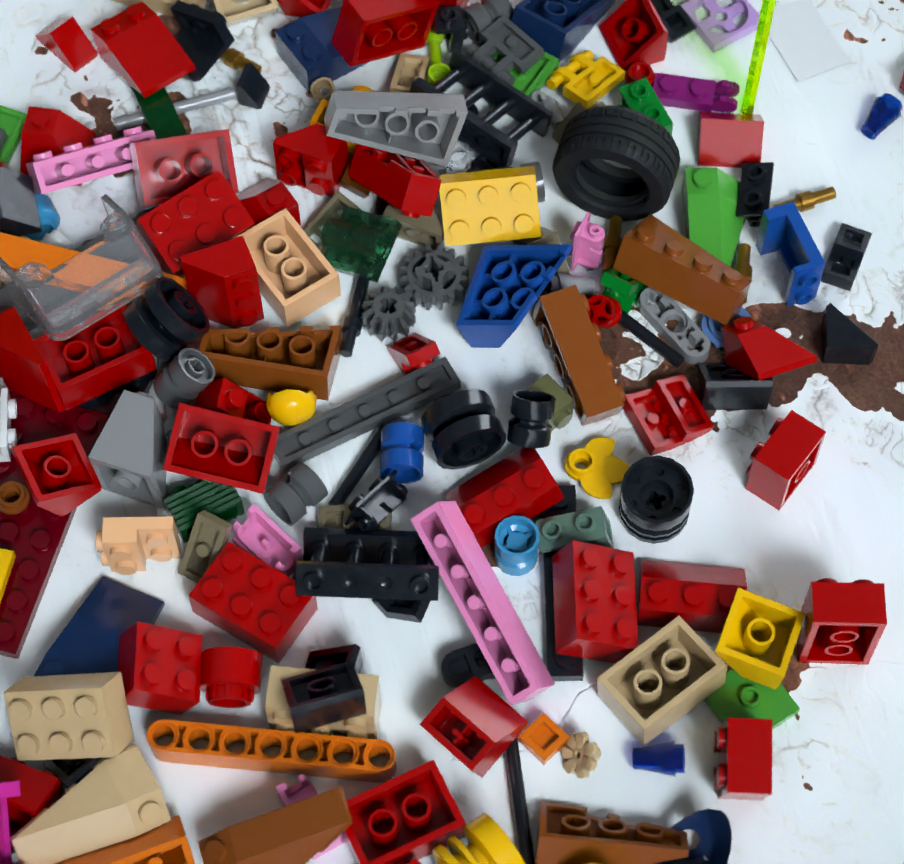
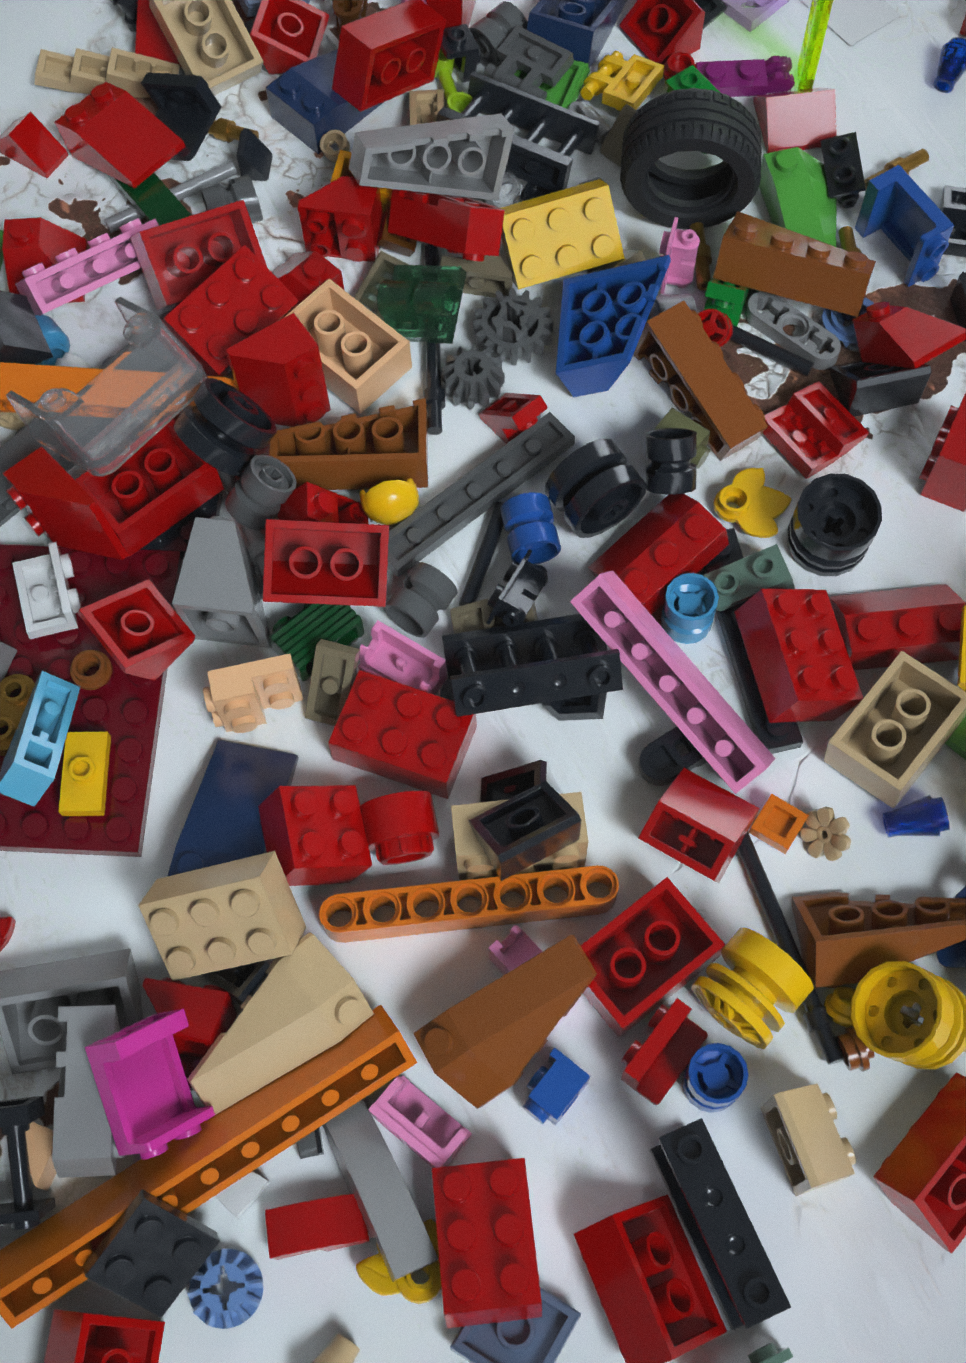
camera: 10 degrees left, 5 degrees up
none -> dark grey wheel [200,174,263,223]

